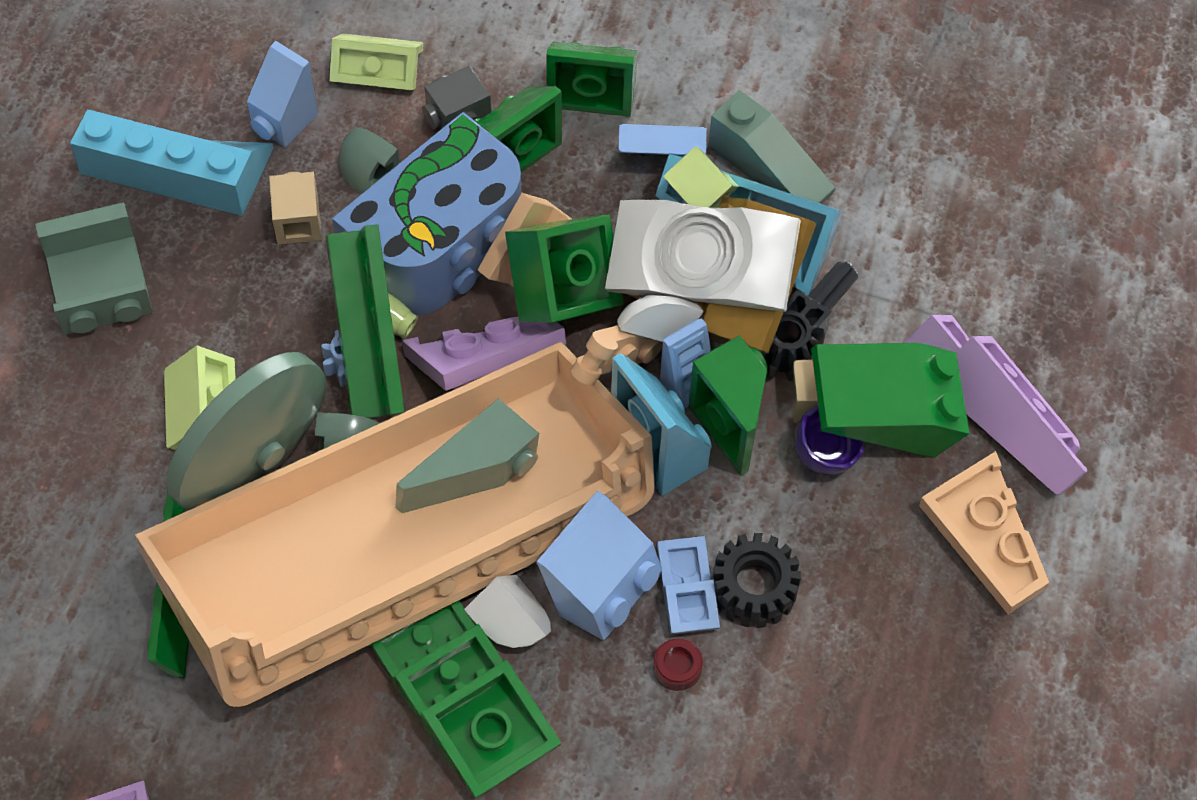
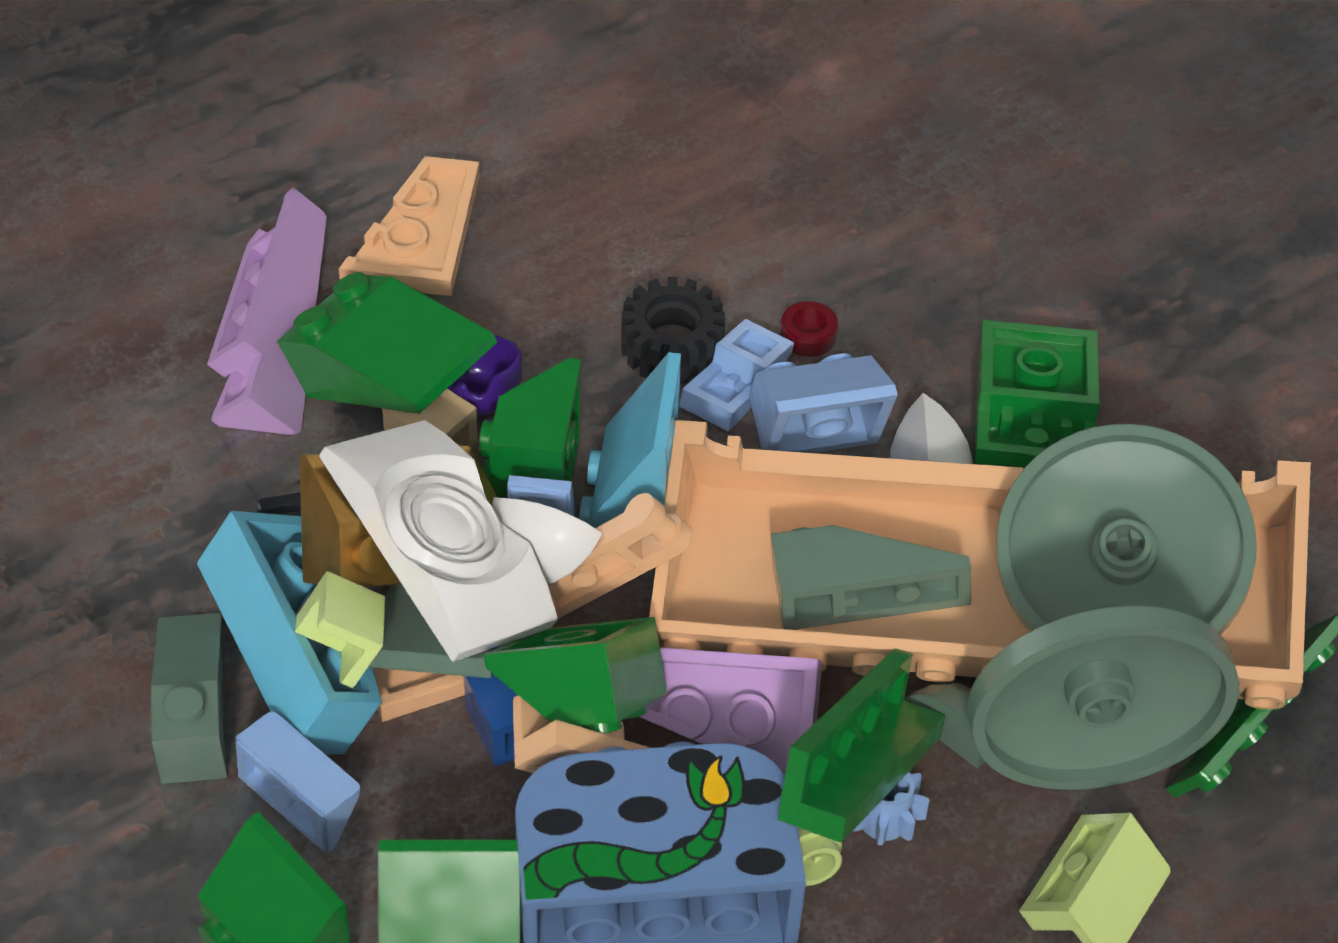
camera: 140 degrees left, 10 degrees down
none -> sand green dish [996,424,1257,635]

